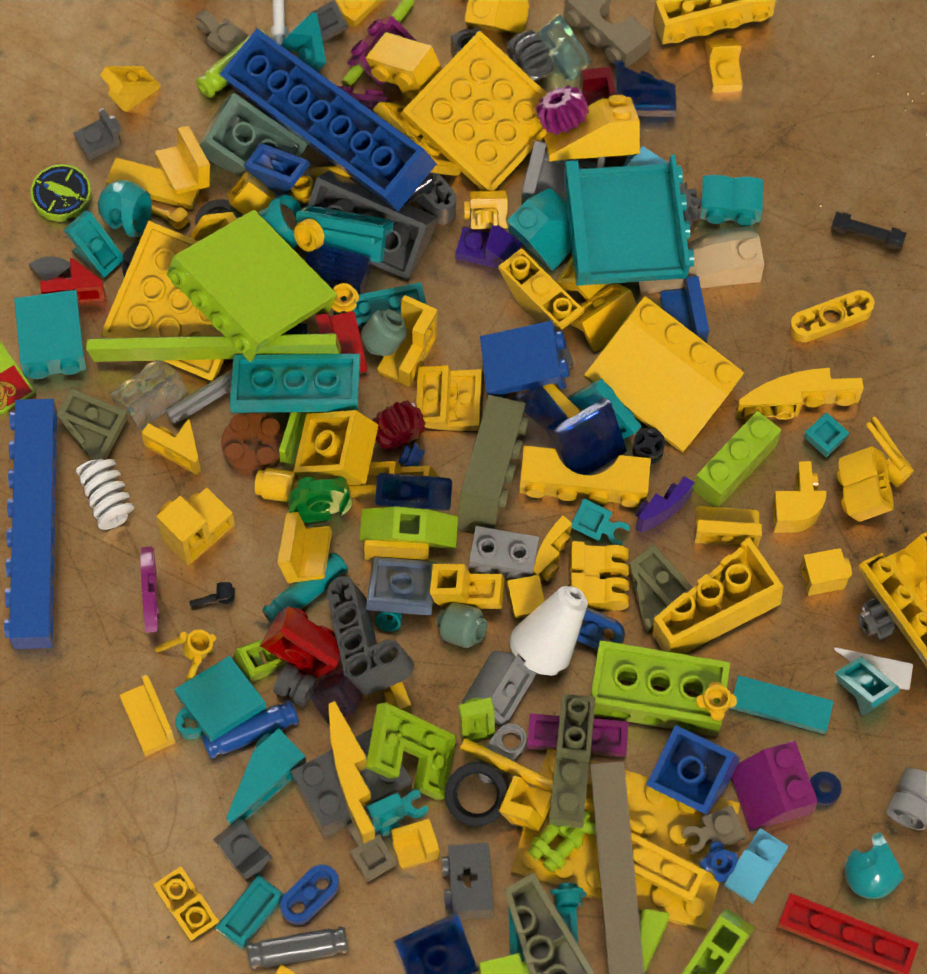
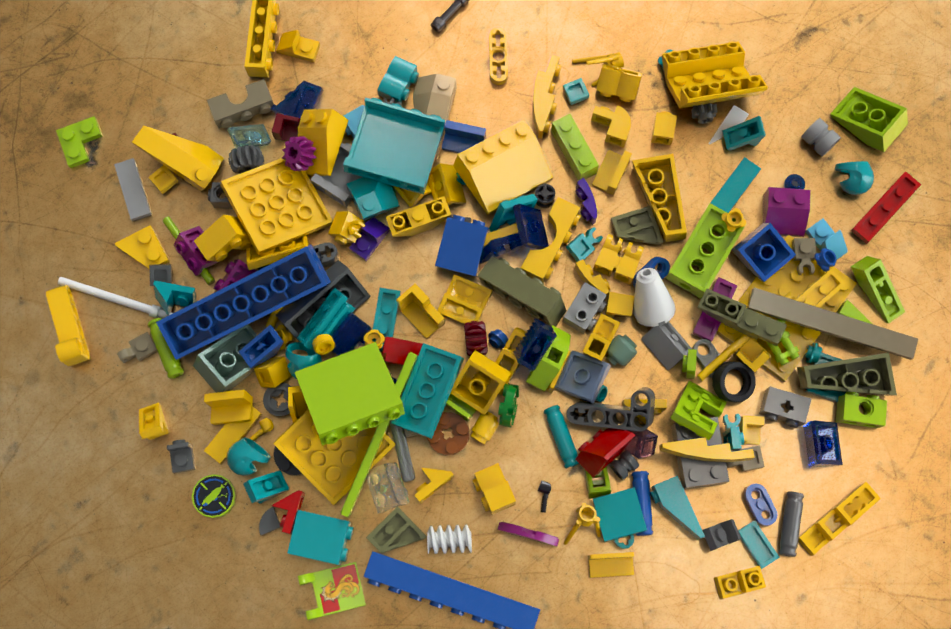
camera: 65 degrees left, 10 degrees up
yellow panel [277,512,332,583] -> none
sand green head [361,310,407,356] -> none

